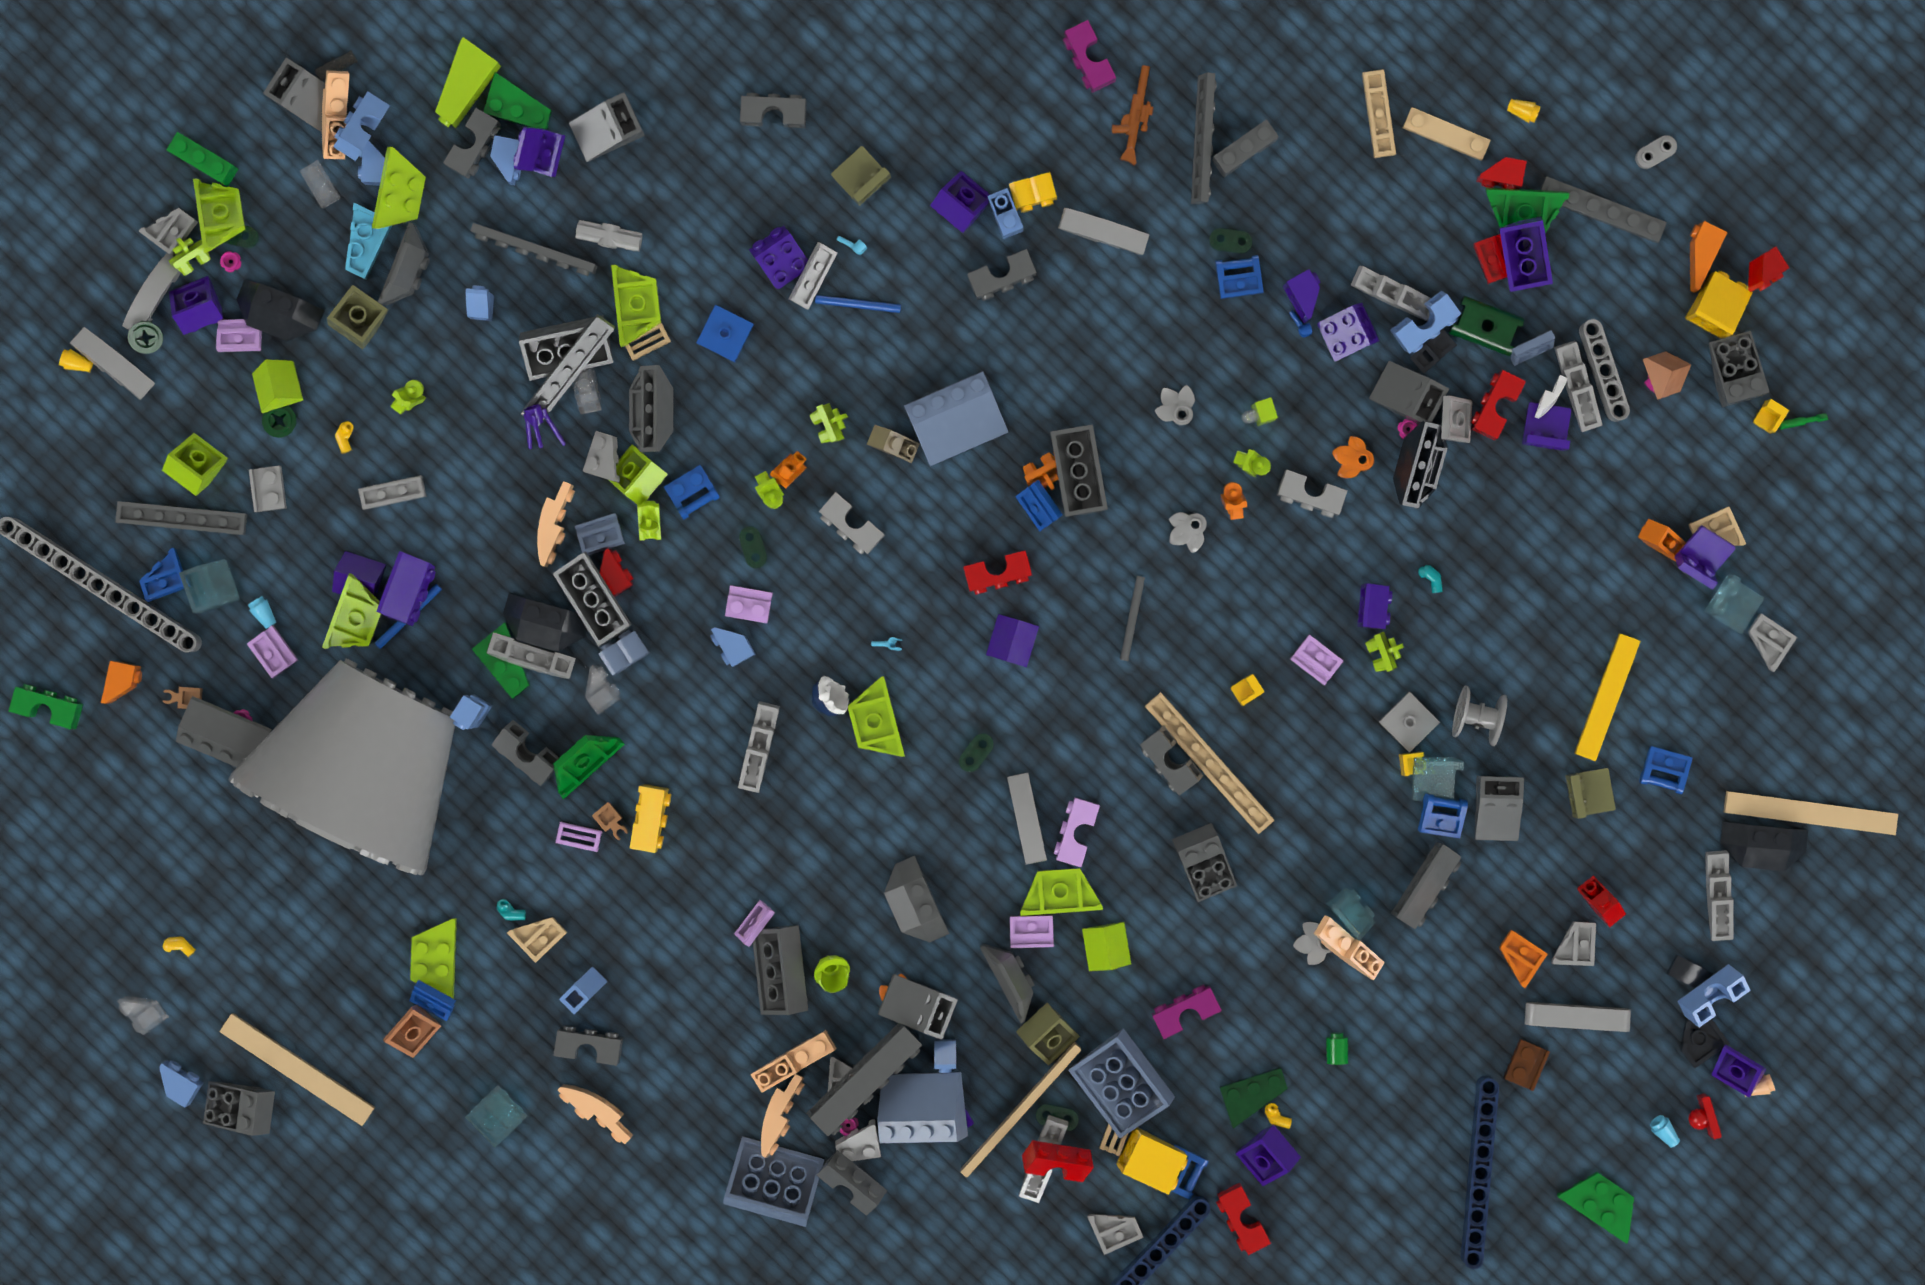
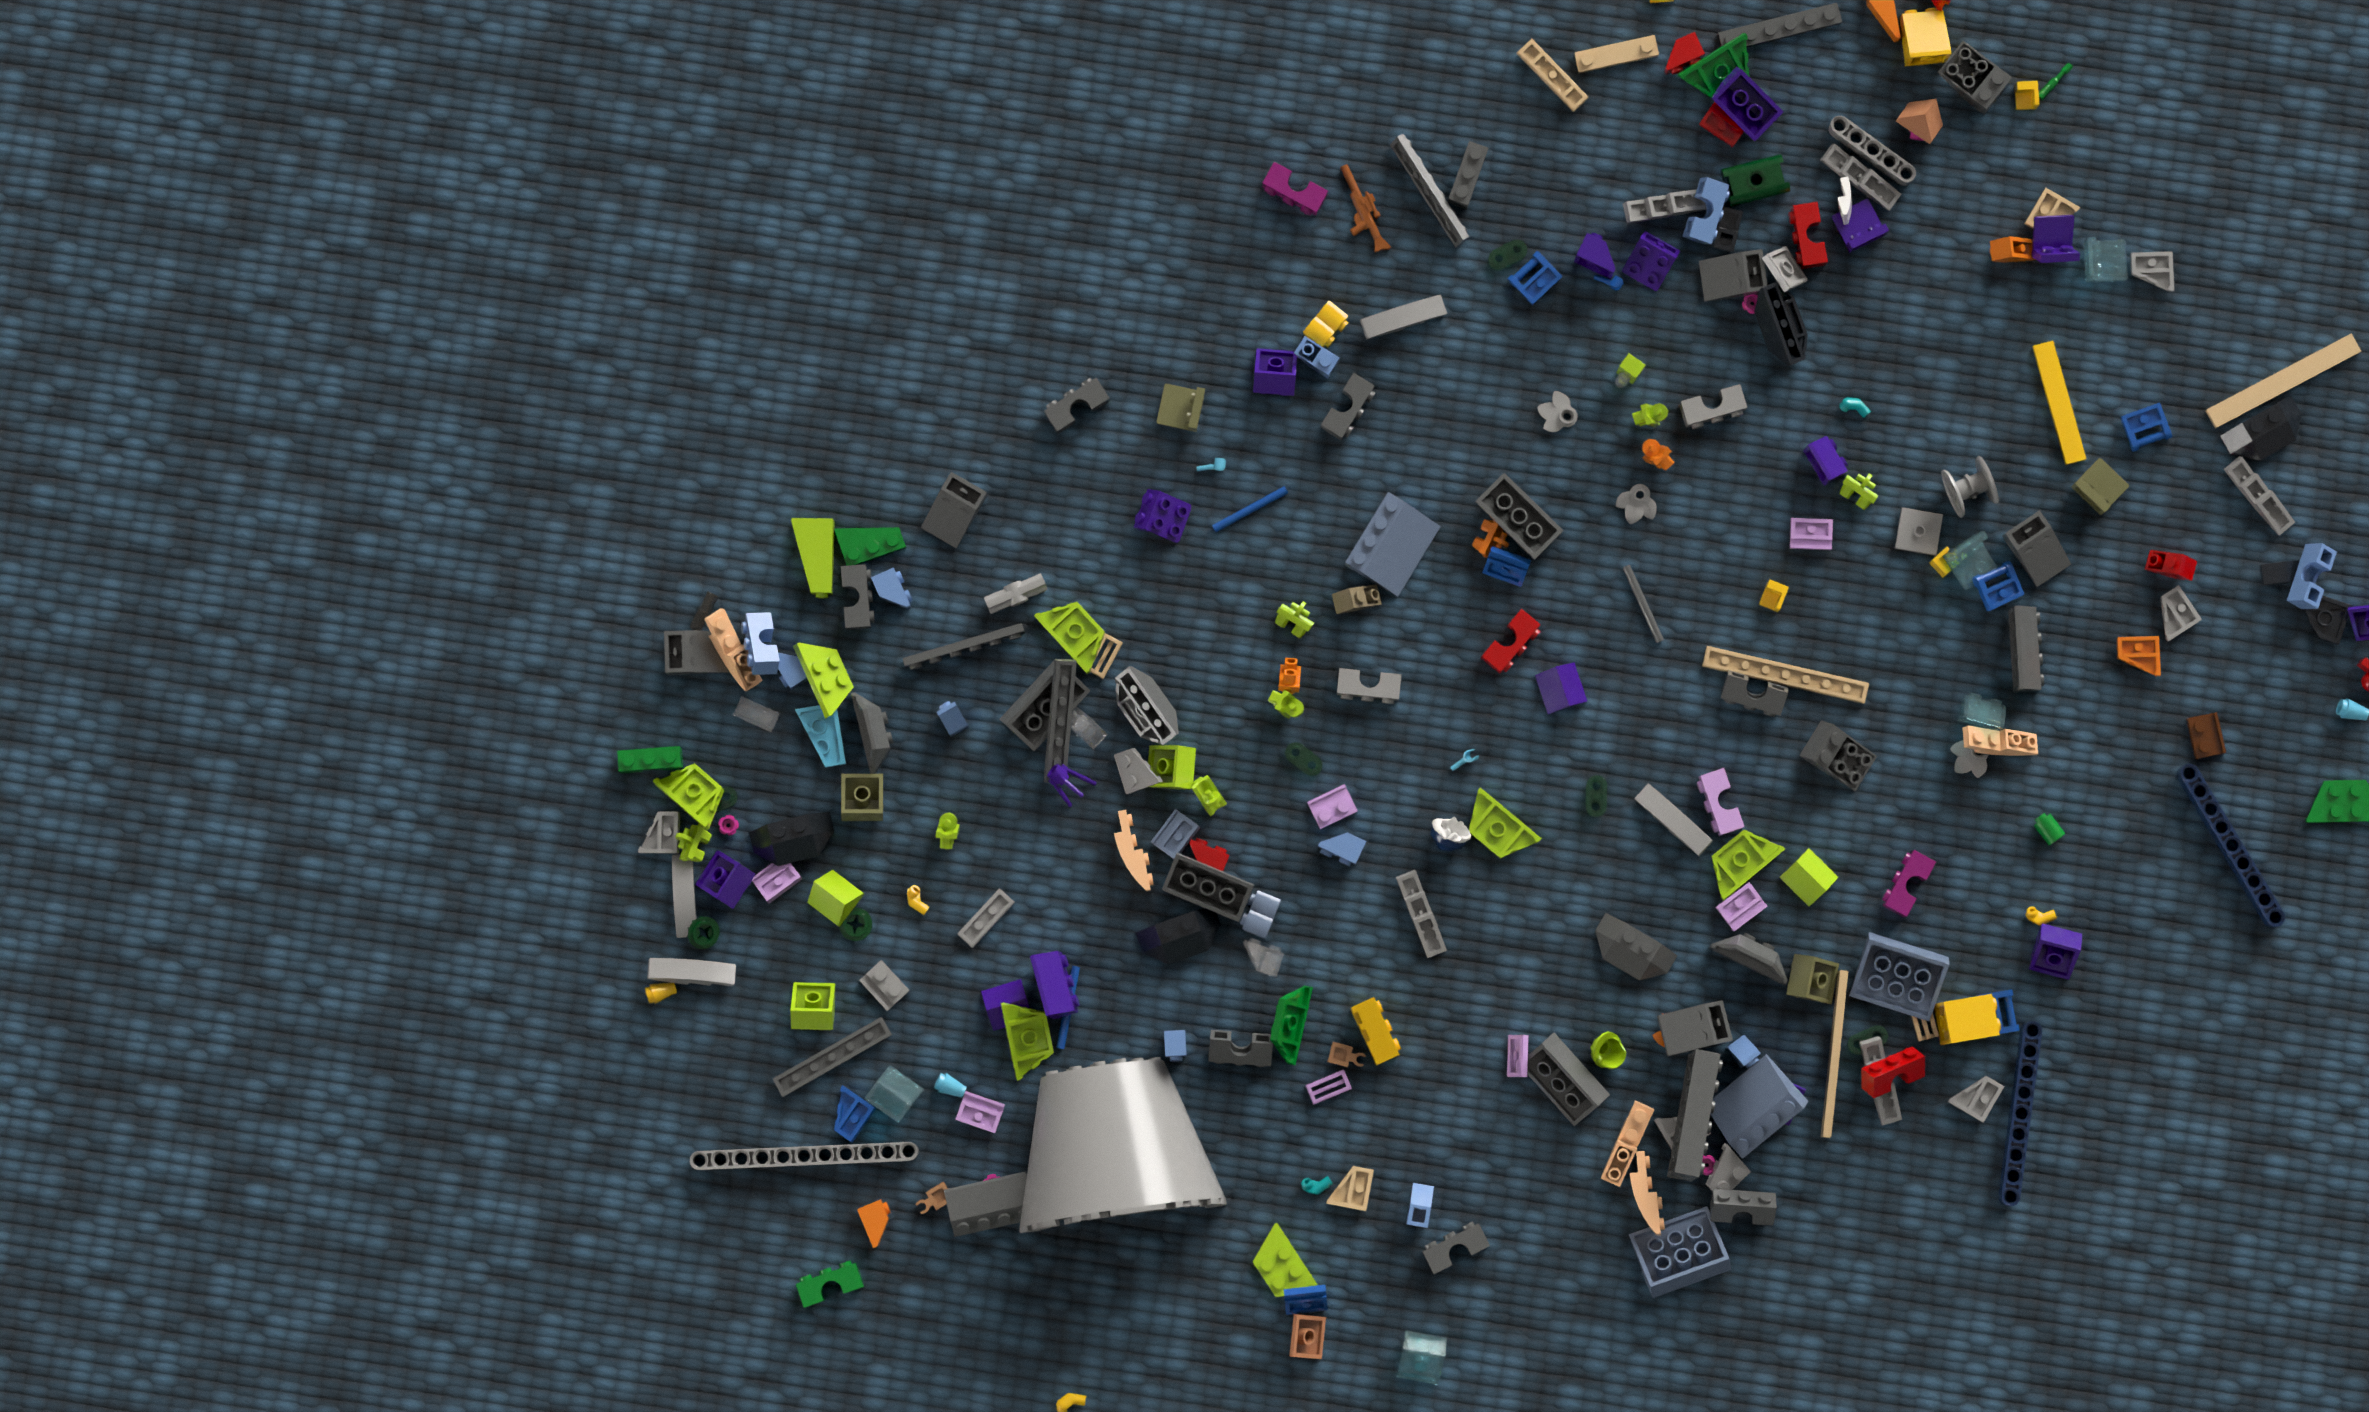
camera: 30 degrees left, 5 degrees down
green wing [472,622,530,699] -> none
light grey slope [487,632,576,679] -> none
dark purple bracket [513,127,565,177] -> none
light nougat slope [558,1084,633,1144] -> none
blue plate [664,465,720,520] -> none
blue plate [696,305,754,362] -> none
light grey tile [789,242,837,310] -> none
red arch [1216,1182,1271,1255] -> none
dark green wing [1219,1067,1288,1128] -> none
orange plate [1332,436,1374,478] -> none
sand blue plate [1511,330,1555,366] -> none
light grey beam [1525,1002,1631,1032] -> none

